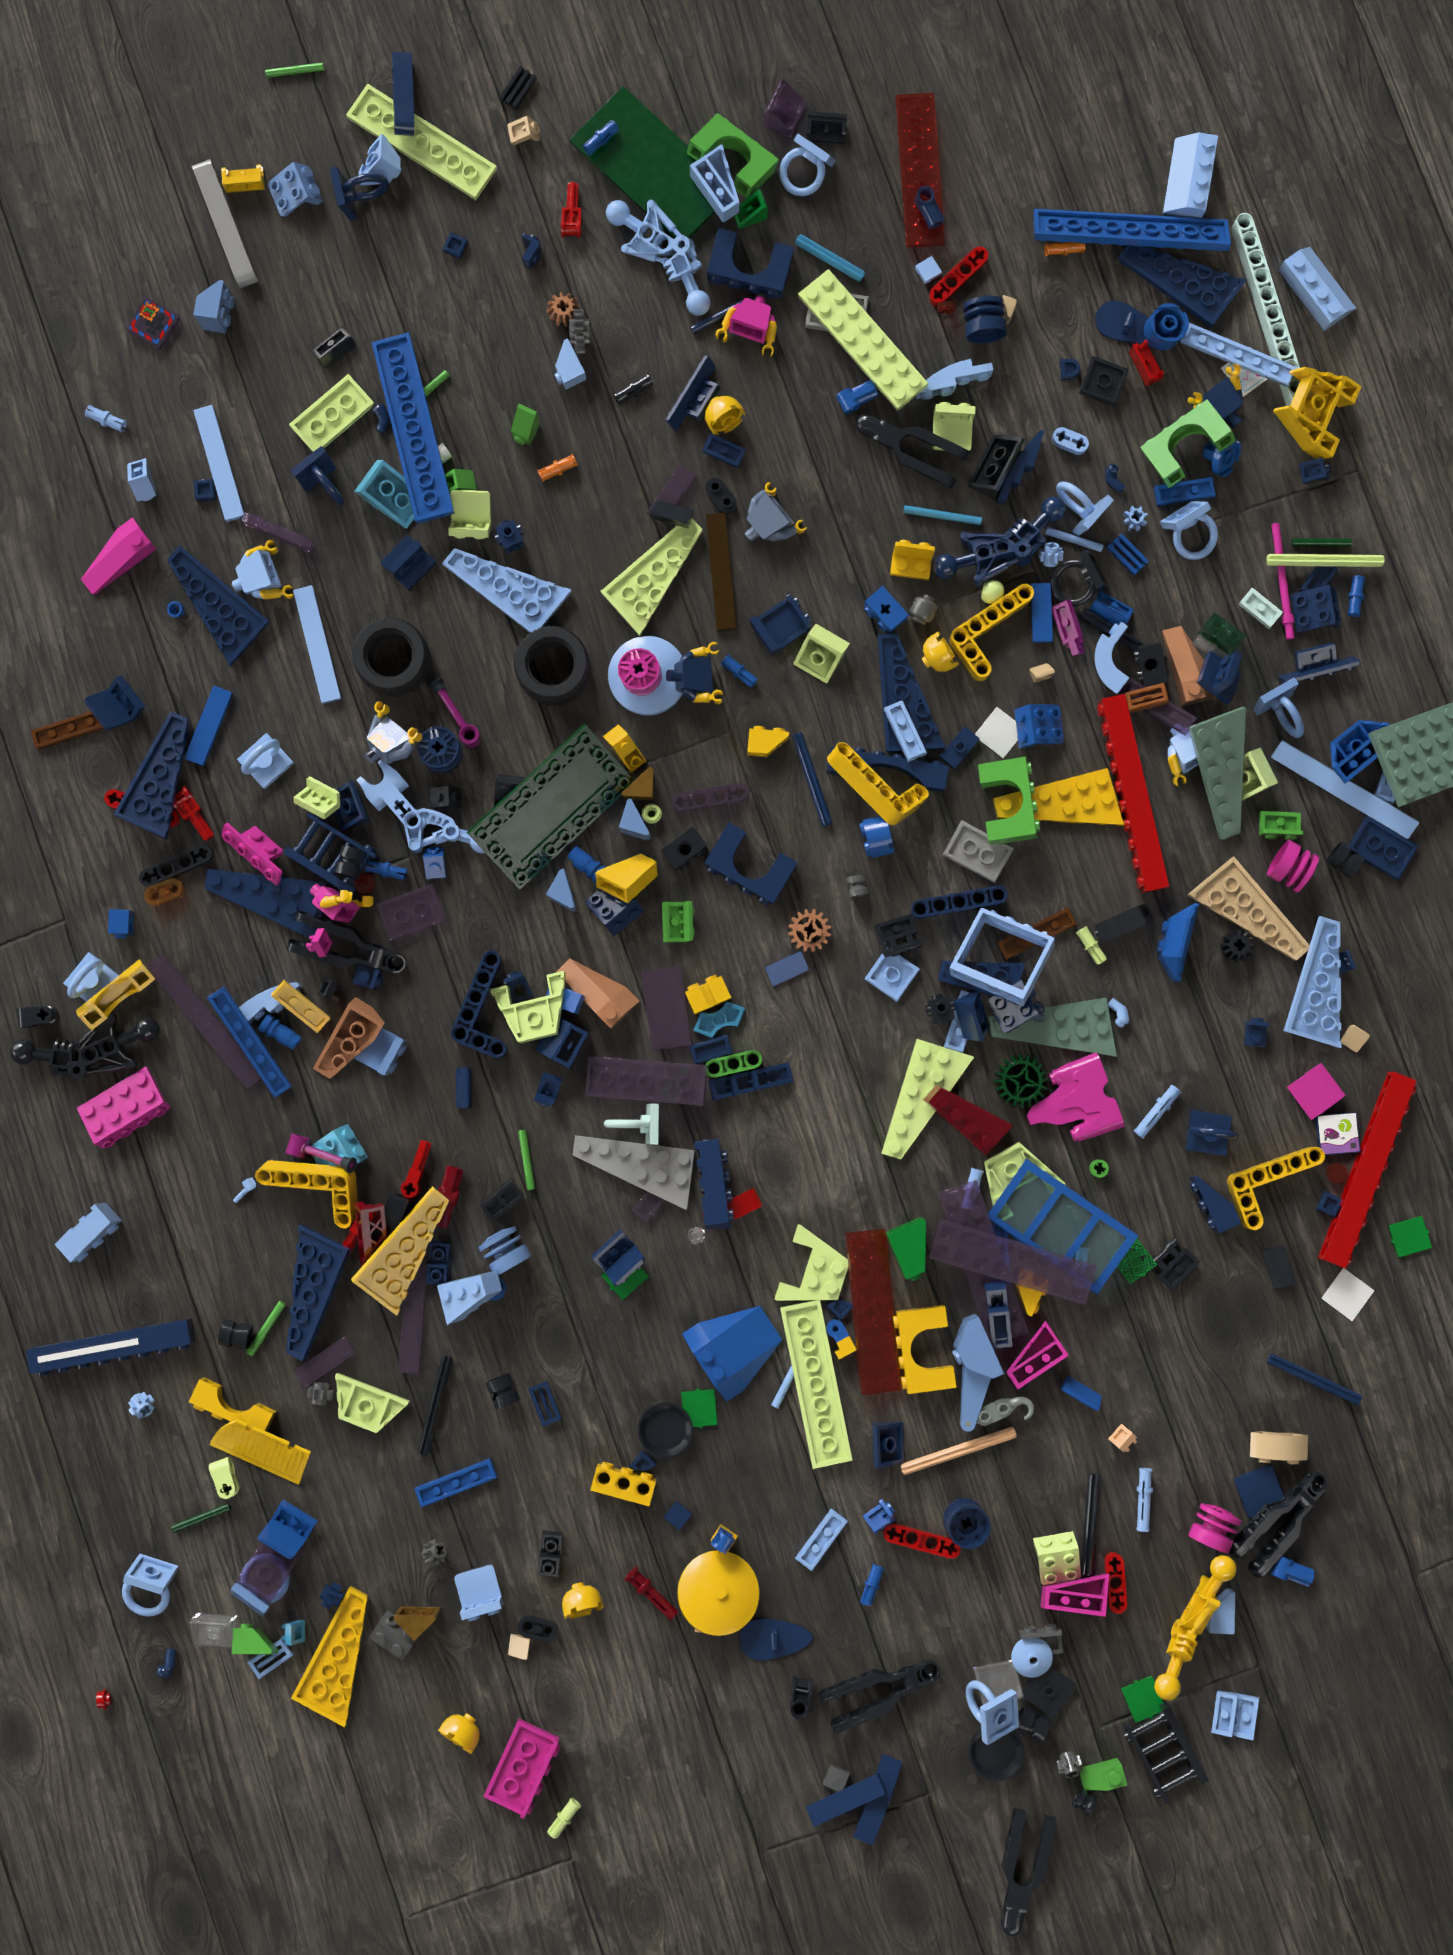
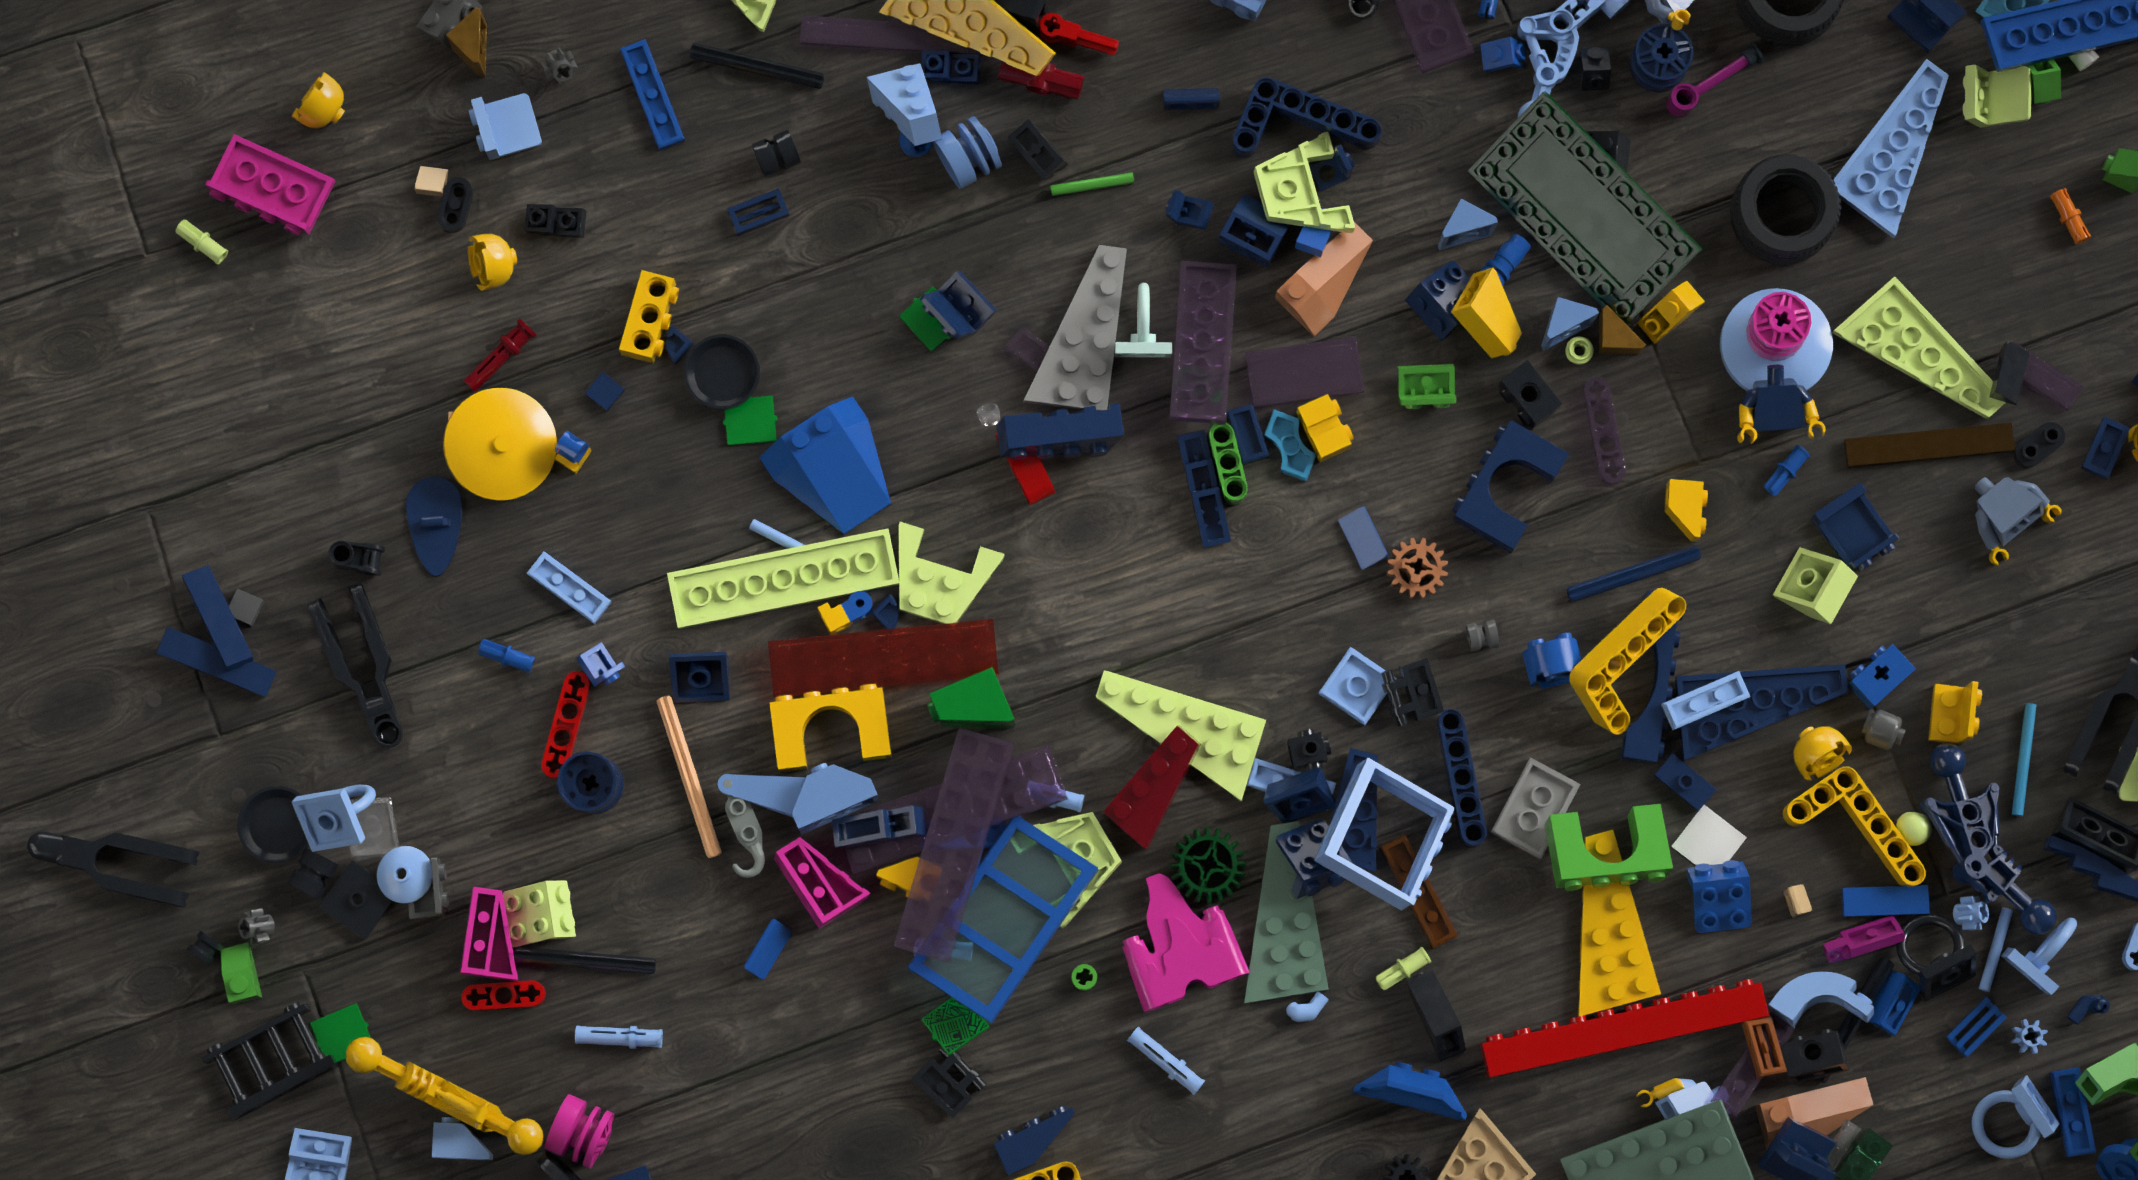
camera: 90 degrees right, 5 degrees down
dark blue brick [494,519,525,554] -> none
light nougat tile [1108,1424,1137,1452] -> none
dark blue tile [1185,1110,1239,1156] -> none

